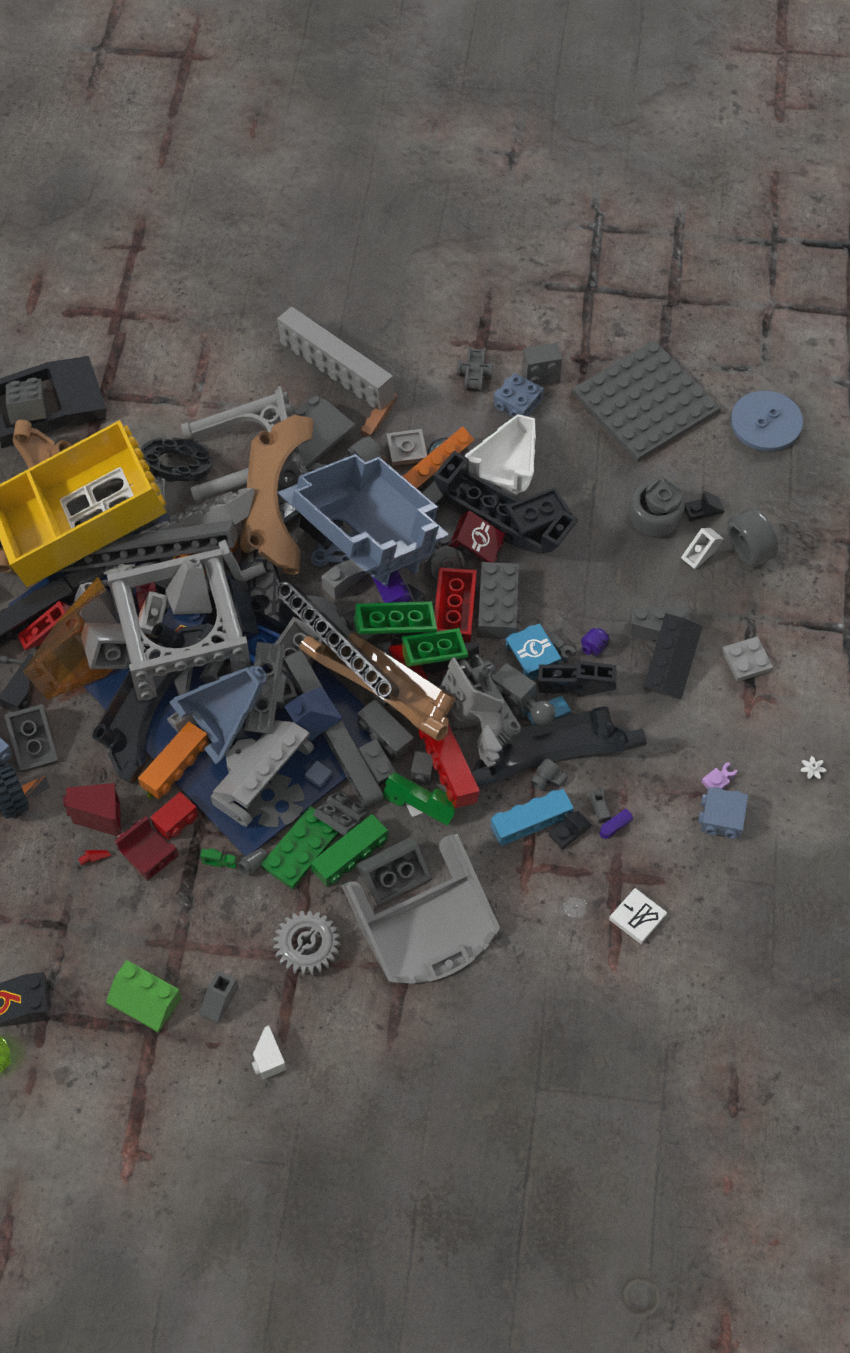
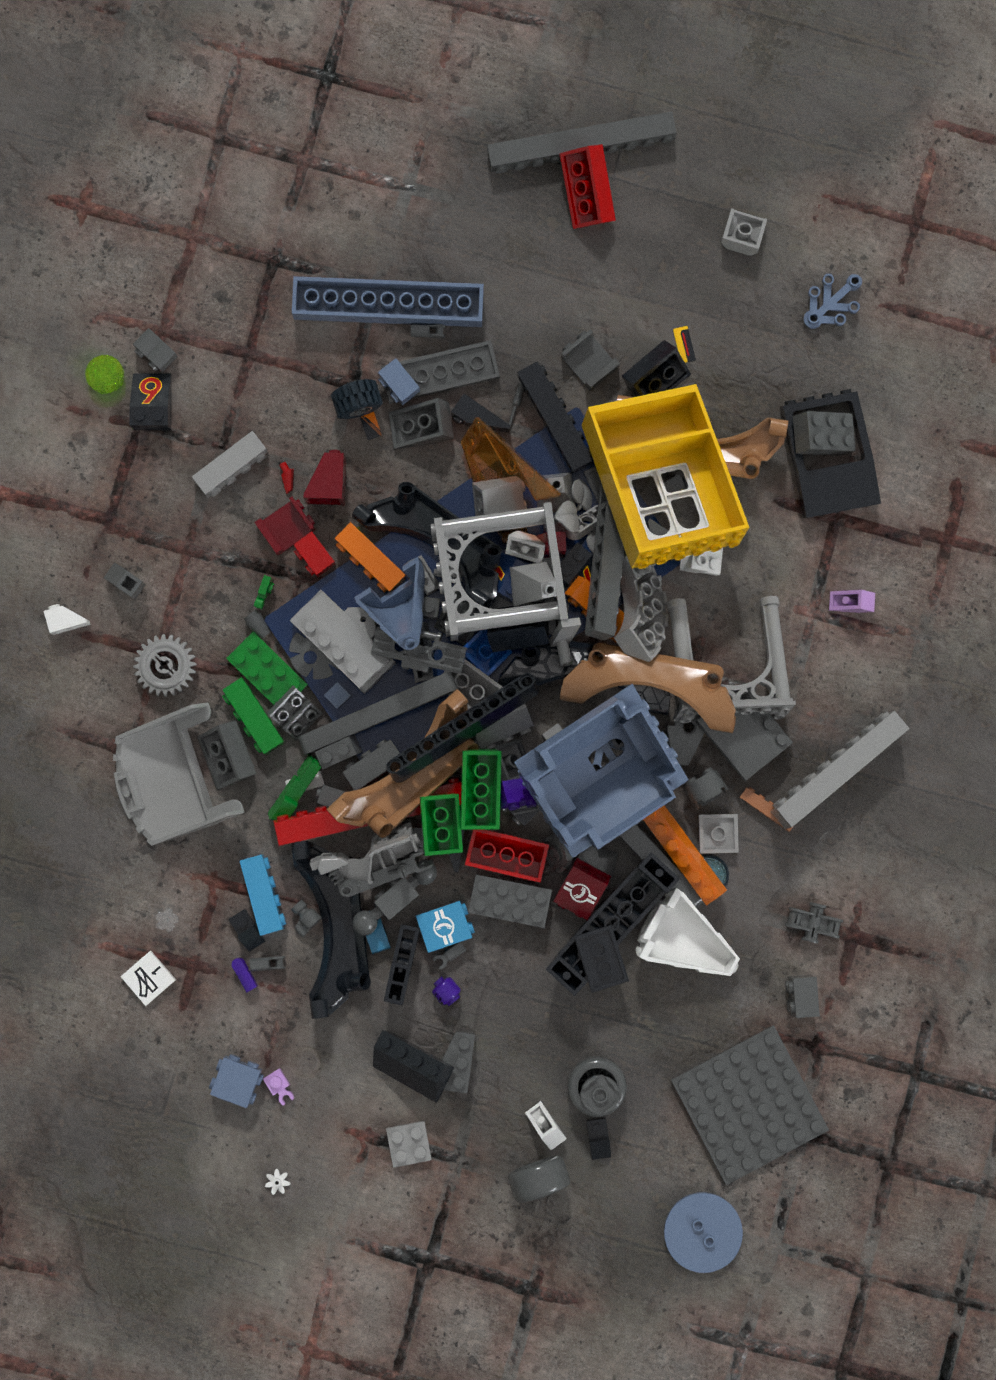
camera: 95 degrees right, 25 degrees up
red slope [18,601,79,650] -> none
bright green slope [106,960,182,1033] -> none
black plate [141,437,213,482] -> none
dark blue slope [284,686,343,741] -> none
sand blue brick [493,373,544,418] -> none
none -> light grey brick [192,431,268,498]
none -> lavender slope [829,590,875,613]

